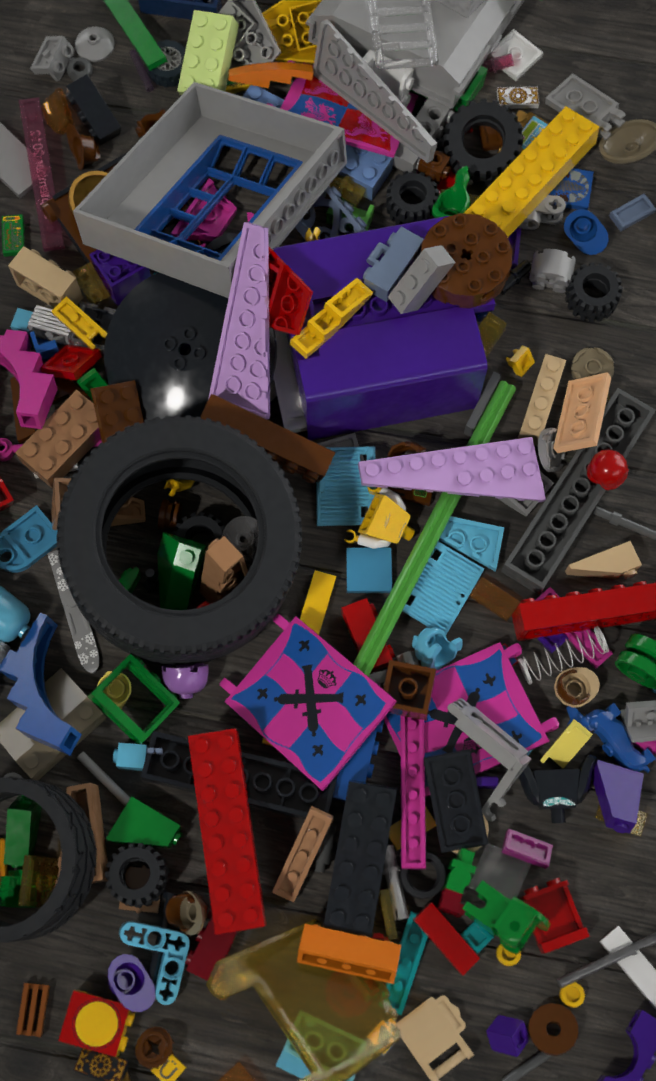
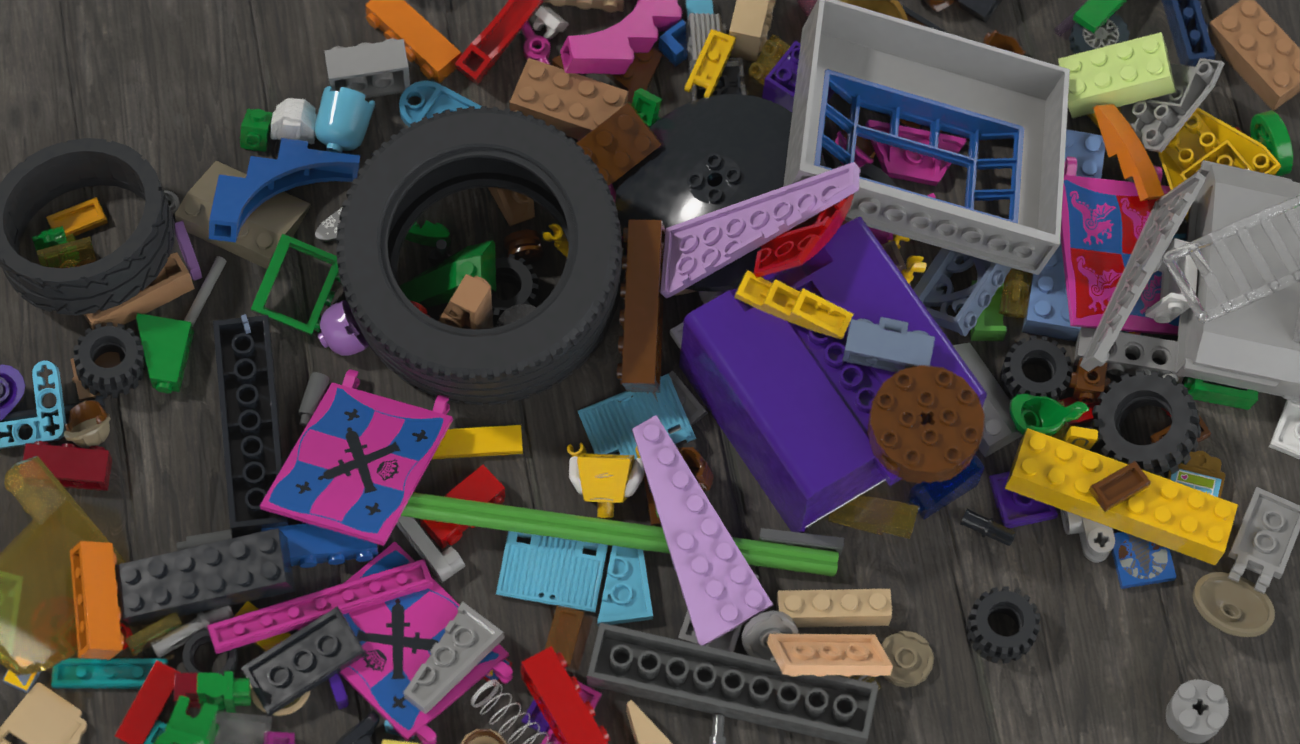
camera: 65 degrees right, 5 degrees down
green slope [4,795,42,868] -> none
red plate [40,344,102,380] -> none
light yellow hat [97,671,132,709] -> none
medium azure brick [113,743,149,771] -> none
red brick [188,728,266,935] -> none
medium nougat plate [272,806,333,902] -> none
dark azure tile [346,548,392,593] -> none
reddish brown brick [383,660,436,721] -> none
light grey brick [388,245,456,314] -> none
medium azure helmet [412,628,463,670] -> none
light grey hinge [448,698,532,822] -> none
clear pink axle [481,53,514,73] -> none
tile [497,87,539,109] -> none
yellow tile [506,345,535,377] -> none
light grey brick [529,249,576,293] -> none
blue piece [564,209,609,255] -> none
red helmet [587,449,629,490] -> none
sand blue tile [609,194,656,232] -> none
none -> medium lavender tile [175,221,202,281]
none -> dark grey cylinder [298,372,330,428]
none -> light grey wing [404,602,504,714]
none -> yellow tile [1063,426,1098,450]
none -> reddish brown tile [1089,461,1151,512]

